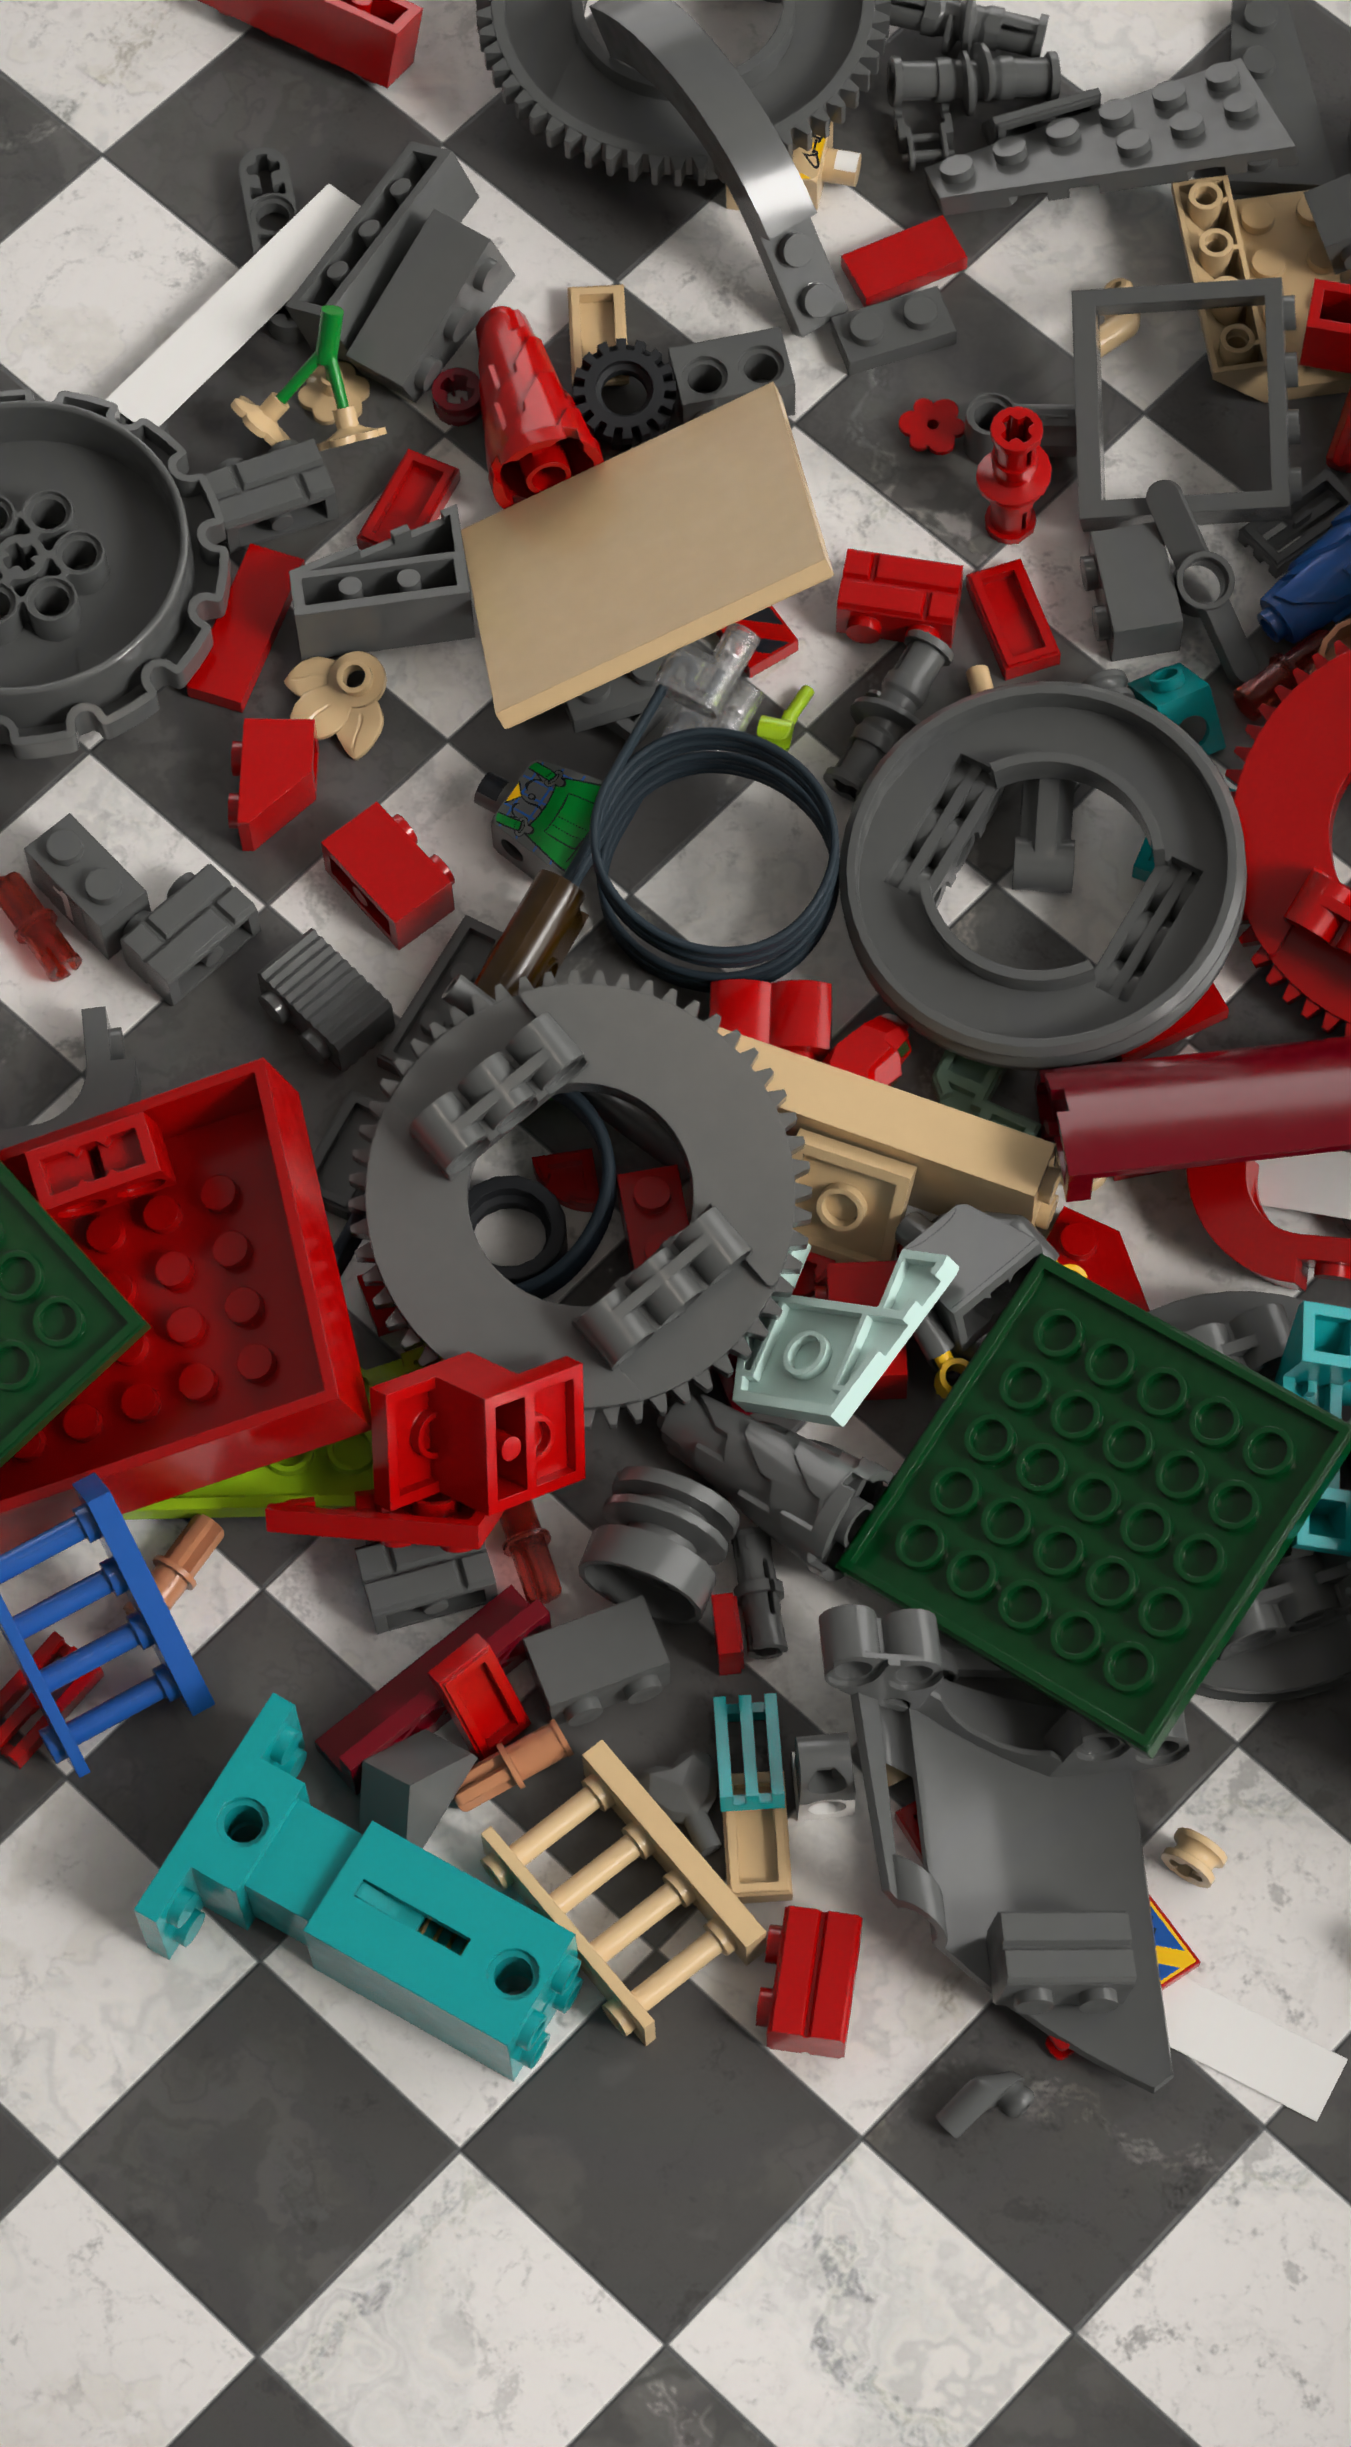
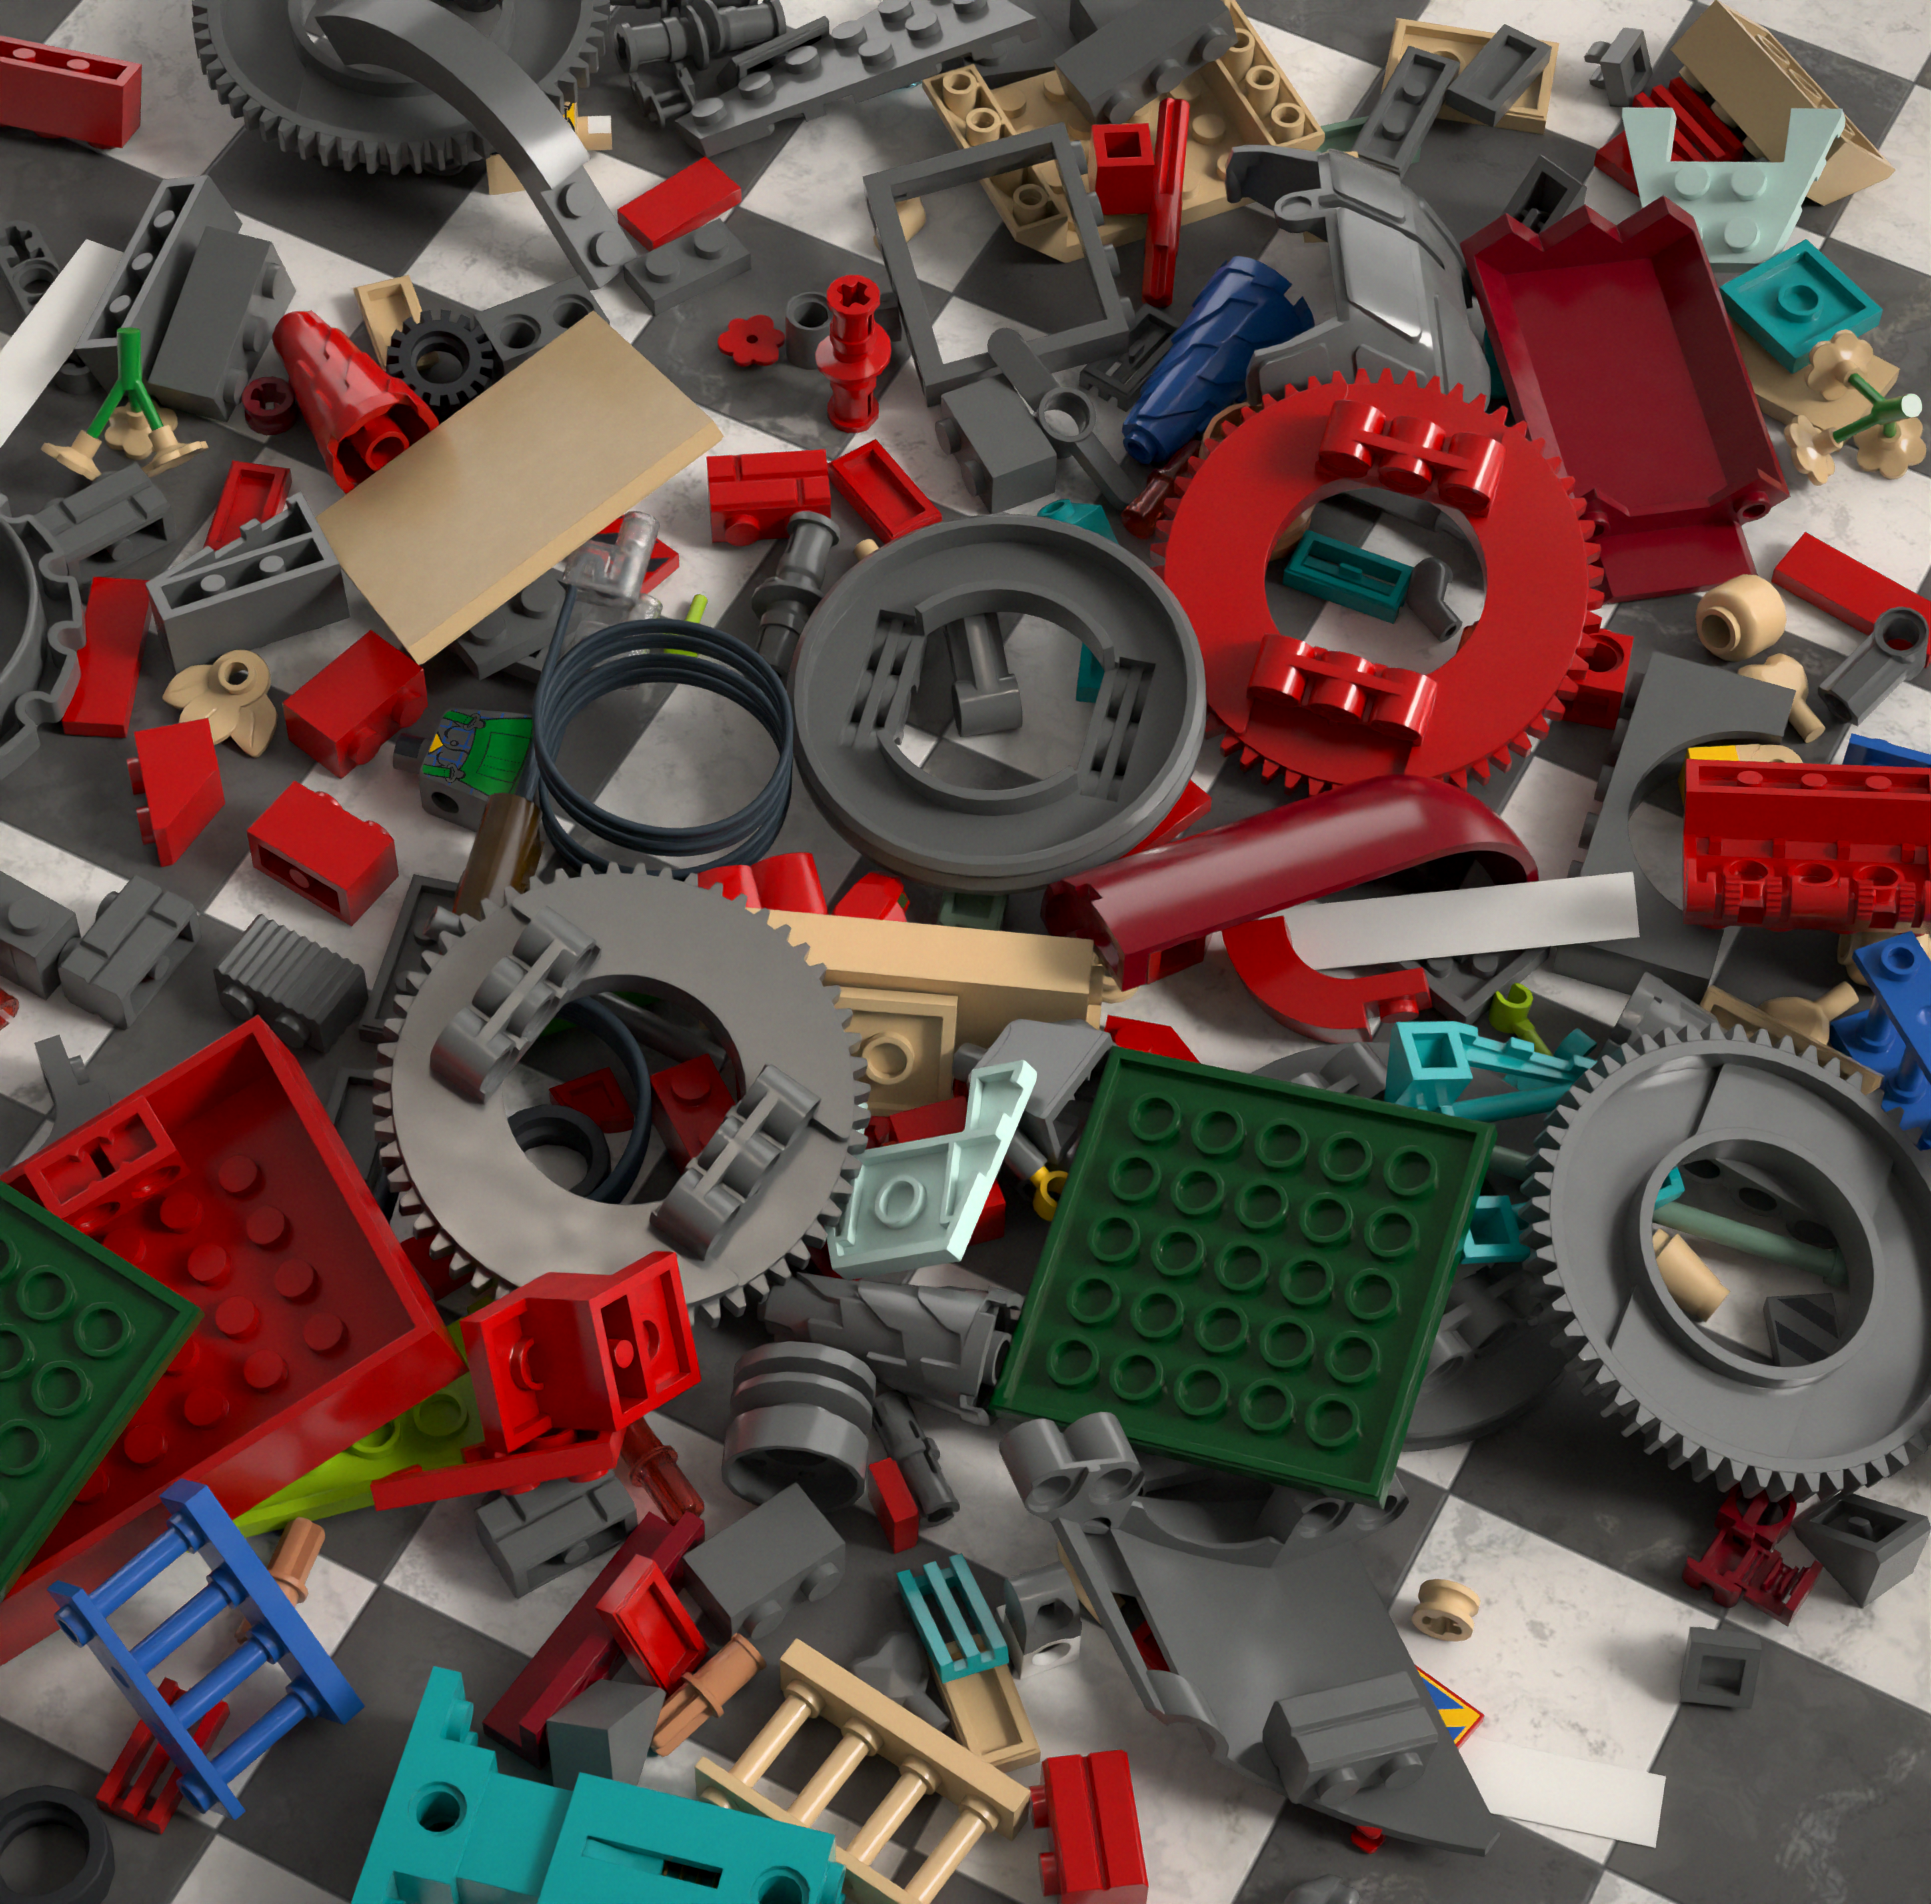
camera: 20 degrees left, 10 degrees down
none -> red brick [282,630,428,779]

